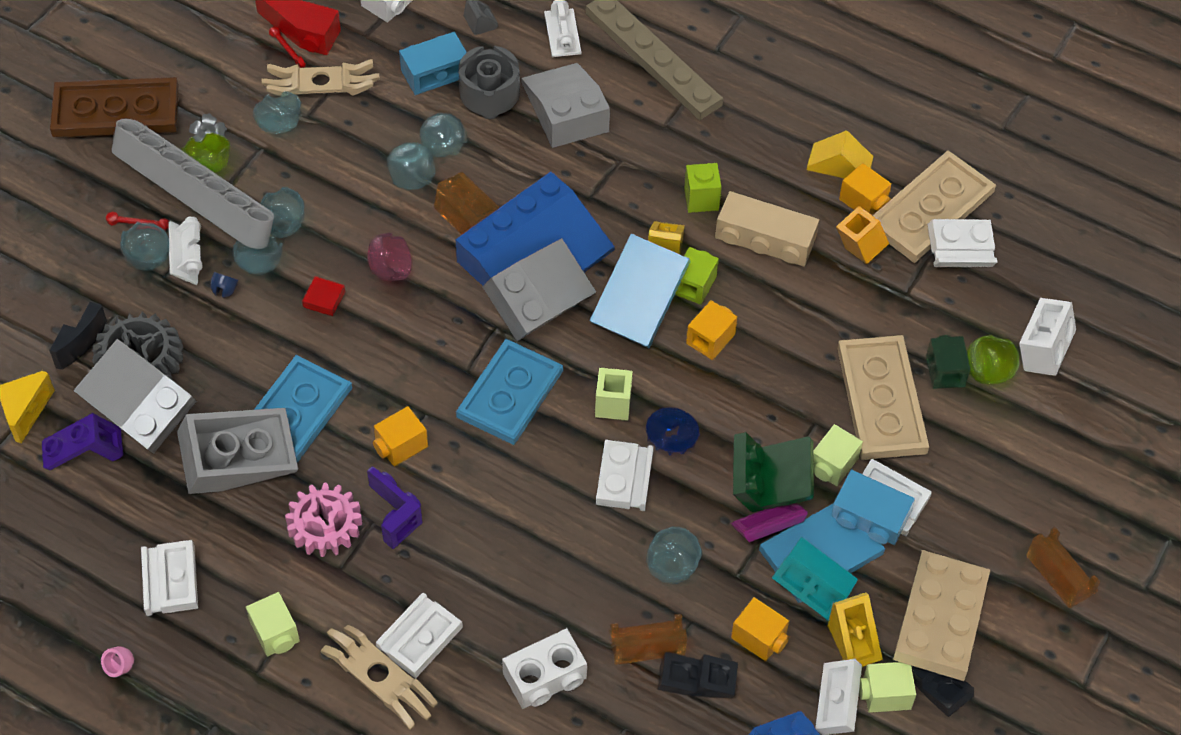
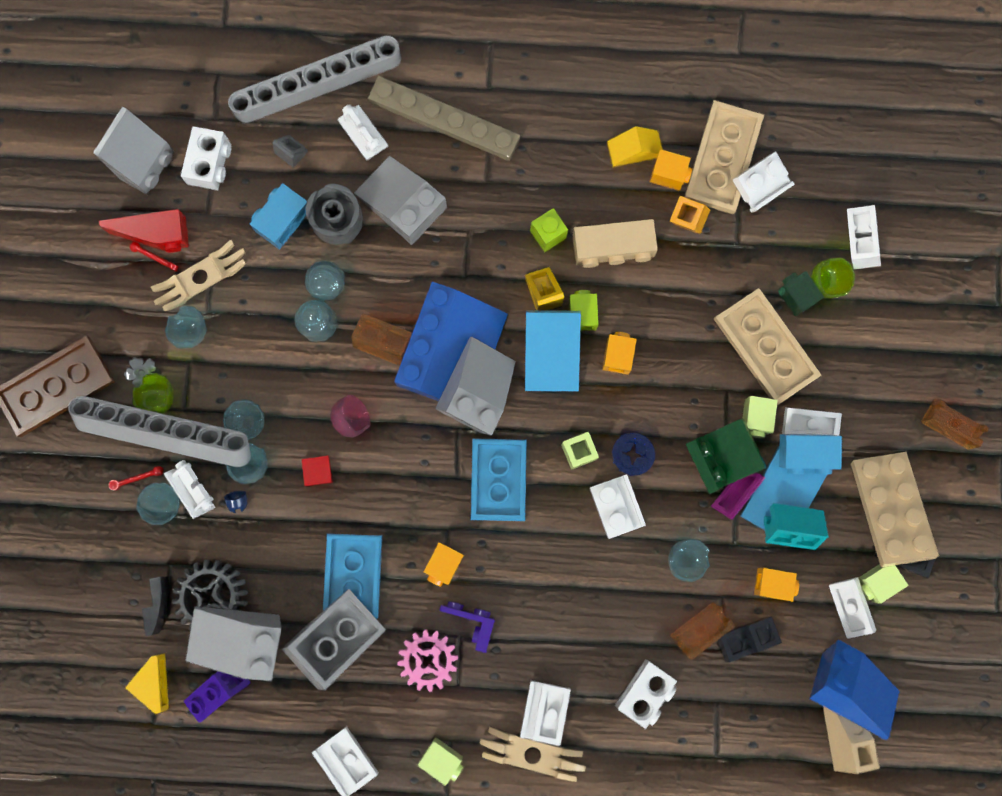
camera: 25 degrees left, 25 degrees up
yellow slope [827,592,883,667] -> none

